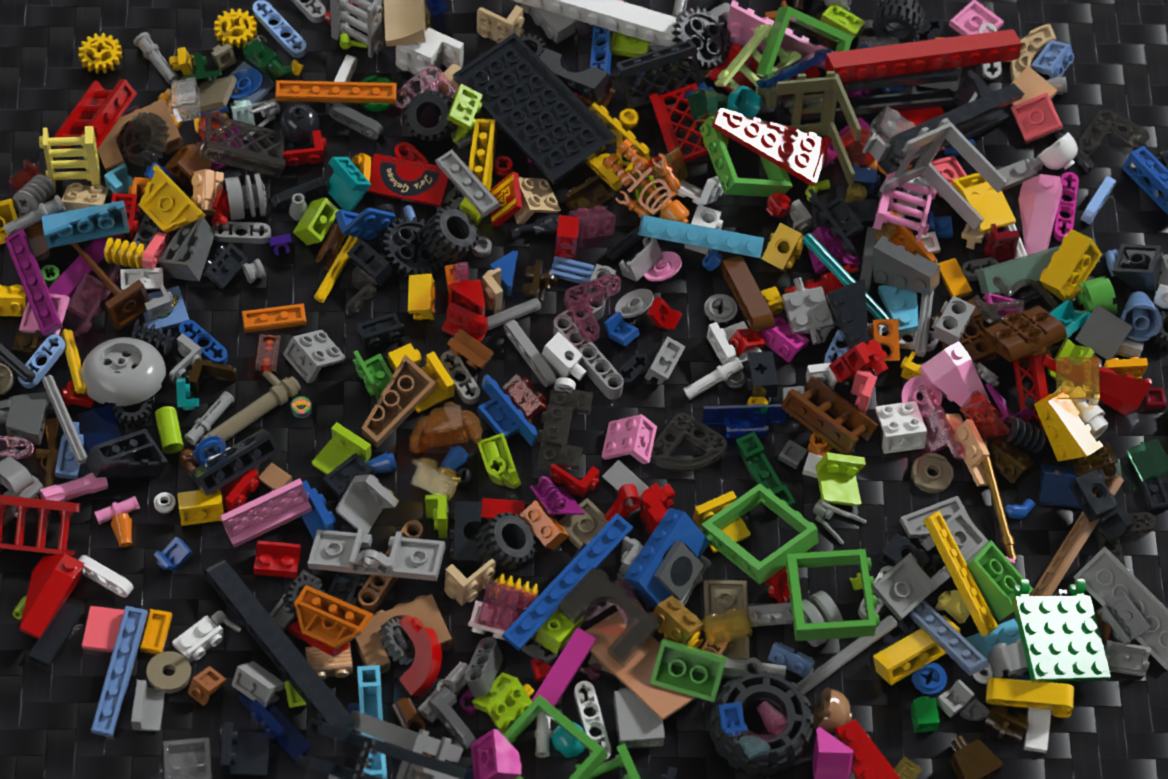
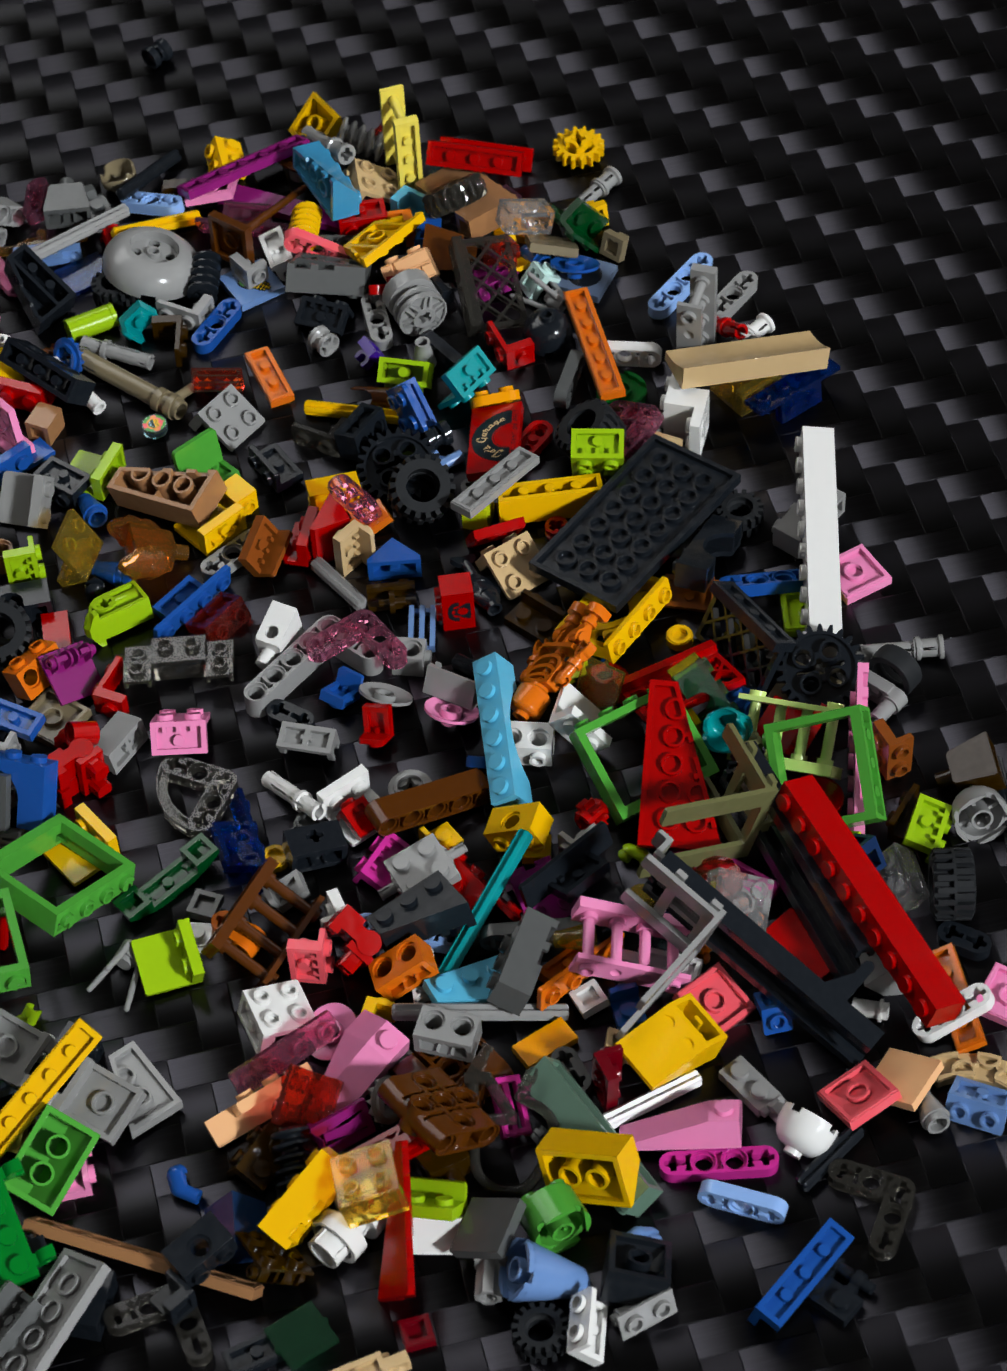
camera: 85 degrees right, 10 degrees down
bright green bush [41,265,60,286] -> none
yellow gear [214,8,257,48] -> none
dark green torso [242,35,303,83] -> none
light grey tile [471,236,492,257] -> none
tan bracket [477,5,524,44] -> none
light grey beam [503,320,556,387] -> none
white tile [554,377,576,395] -> none
clear pink bracket [569,206,616,239] -> none
clear blue tile [756,49,832,88] -> none
dark tan tile [911,453,954,493] -> none
pearl gold bar [982,443,1017,562] -> none
teal bracket [1049,300,1091,339] -> none
light orange plate [1103,357,1148,380] -> none

